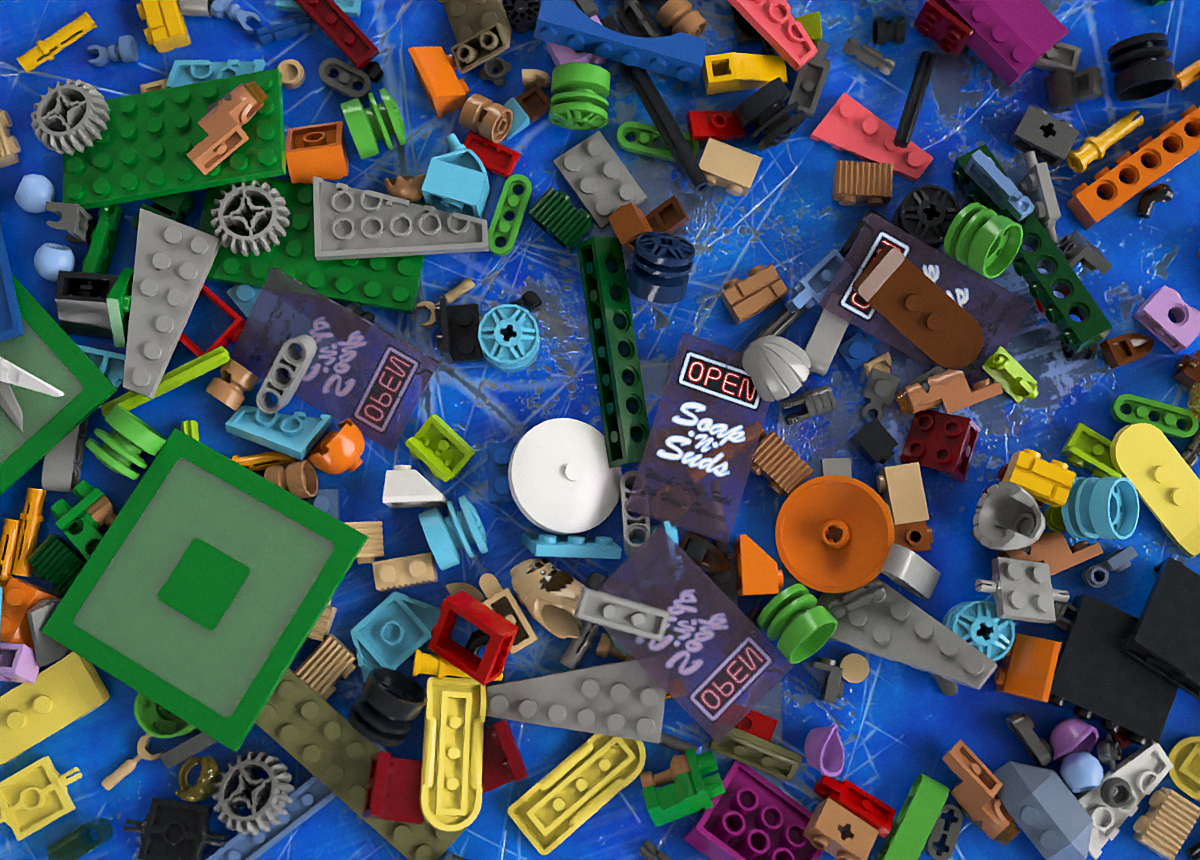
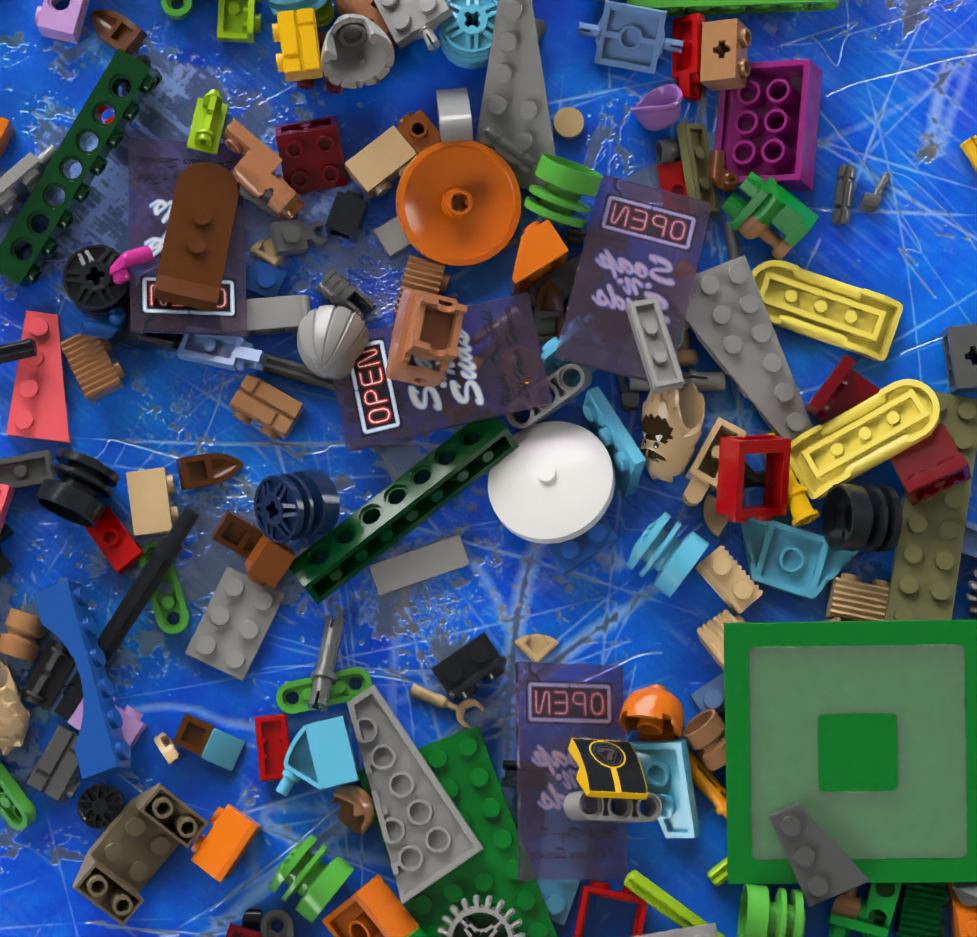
camera: 125 degrees left, 0 degrees up
medium nougat wheel [205,358,260,411] -> none
white slope [383,465,448,508] -> none
lime bracket [404,413,477,482] -> none
medium nougat wheel [460,93,513,143] -> none
medium azure wheel [478,304,540,373] -> none
dark grey plate [479,56,512,87] -> none
black hand [508,291,542,311] -> none
dark green brick [528,187,593,254] -> none
bright green wheel [549,63,610,130] -> none
yellow slope [702,52,788,95] -> none
dark grey bracket [809,657,844,703] -> none
bright green wheel [944,202,1023,279] -> none
medium blue hinge [965,149,1035,221] -> none
dark grey bracket [1058,230,1112,275] -> none
none -> blue arm [80,307,126,339]
none -> dark pink arm [109,246,153,285]
none -> reddish brown plate [176,453,243,491]
none -> dark grey pin [308,615,345,712]
none -> light grey tile [369,534,470,597]
none -> nougat piece [386,289,468,387]
none -> tan tile [514,634,559,666]
none -> black slope [568,738,648,800]
none -> medium blue plate [577,0,684,74]
none -> dark grey hinge [656,139,680,164]
none -> reddish brown arm [708,150,739,192]
none -> dark grey wing [769,802,870,907]

